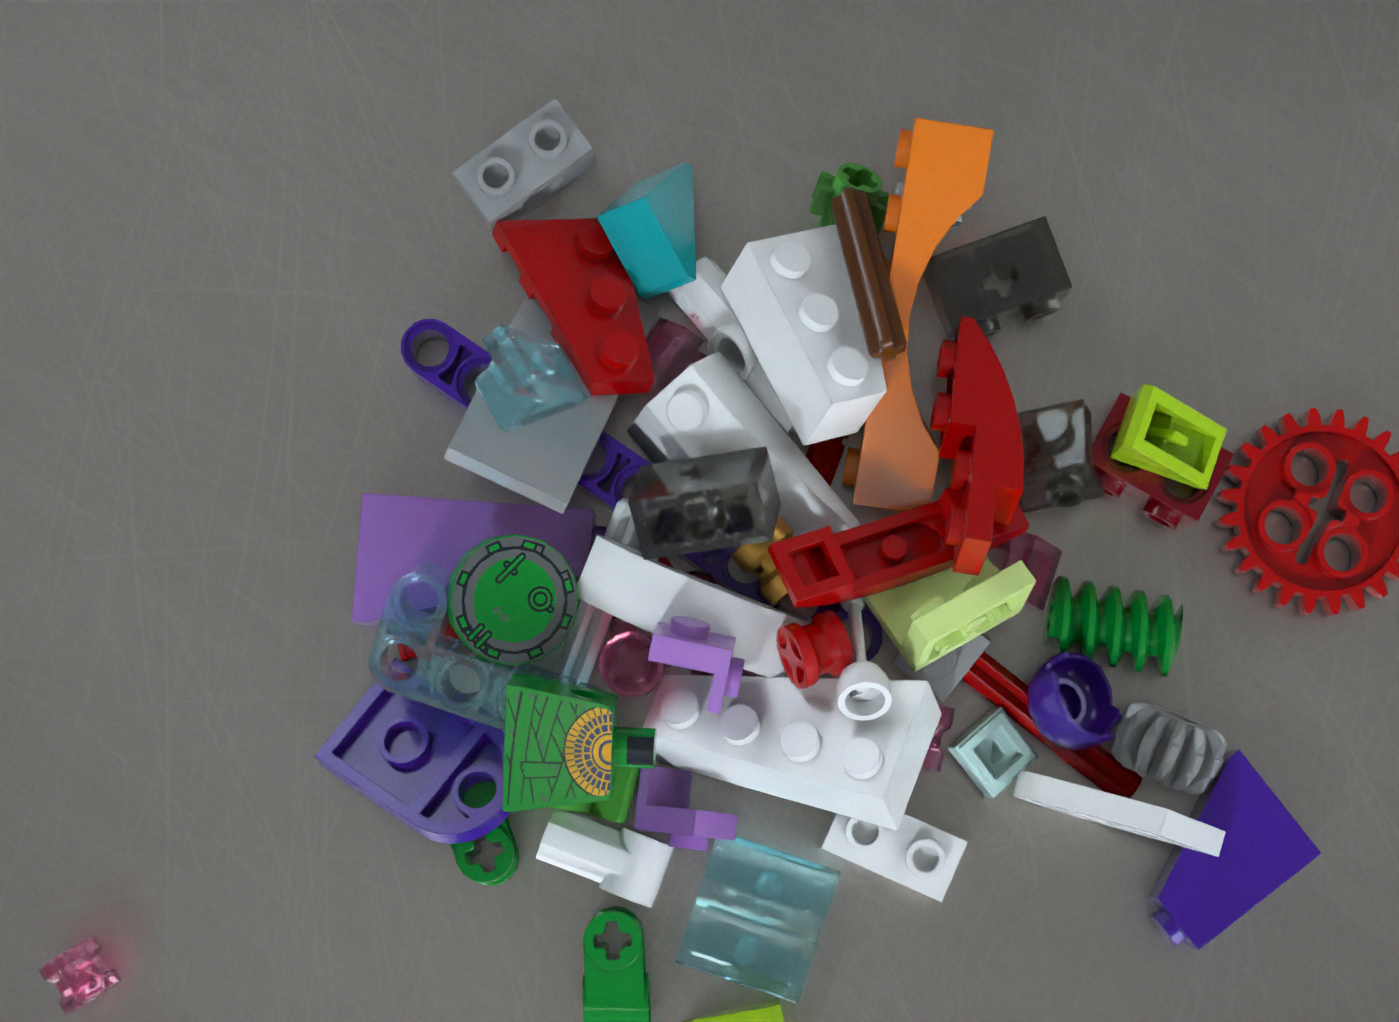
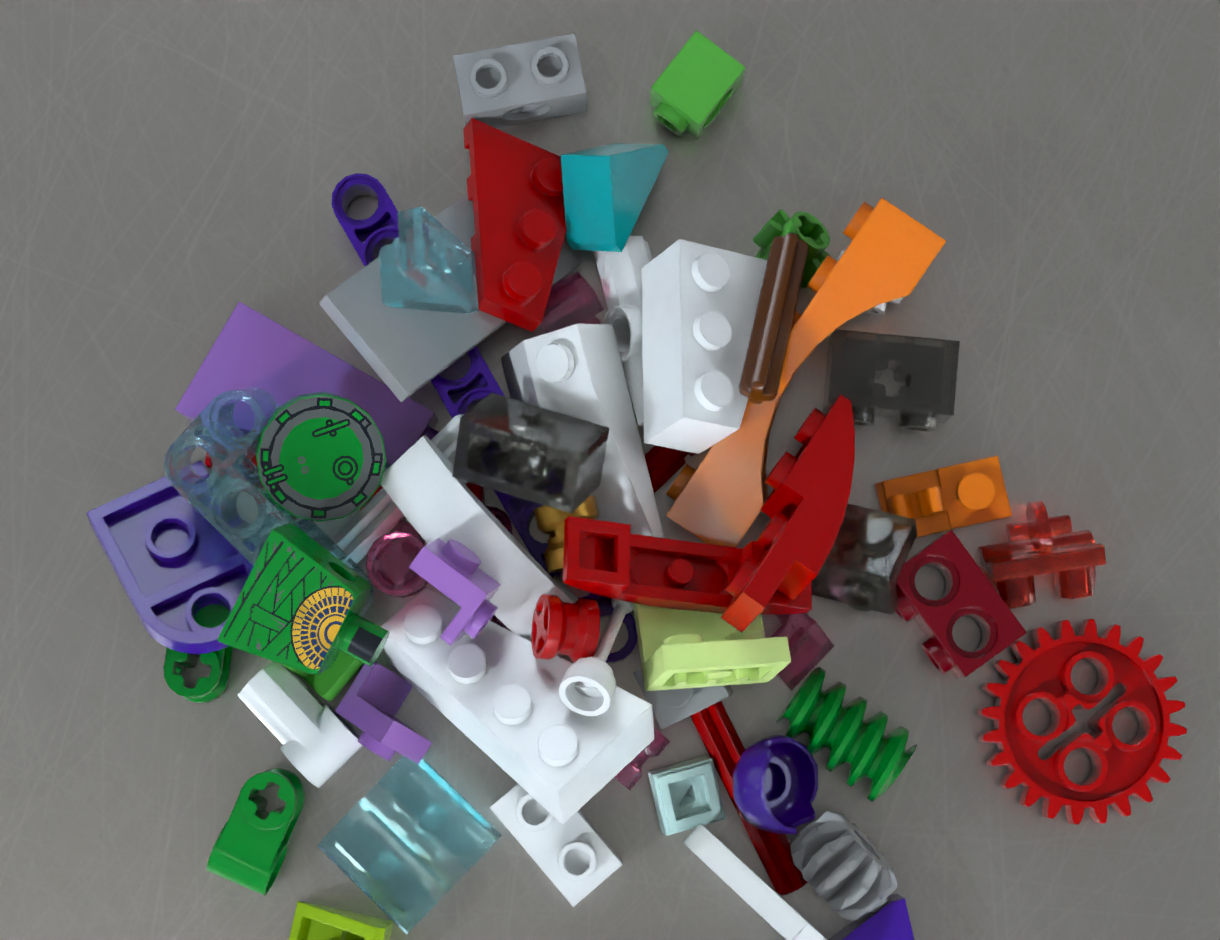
camera: 20 degrees right, 0 degrees up
lime slope [1110,384,1227,490] -> none
none -> bright green brick [650,30,745,140]
none -> orange plate [874,455,1012,544]
none -> clear red hips [979,501,1106,609]

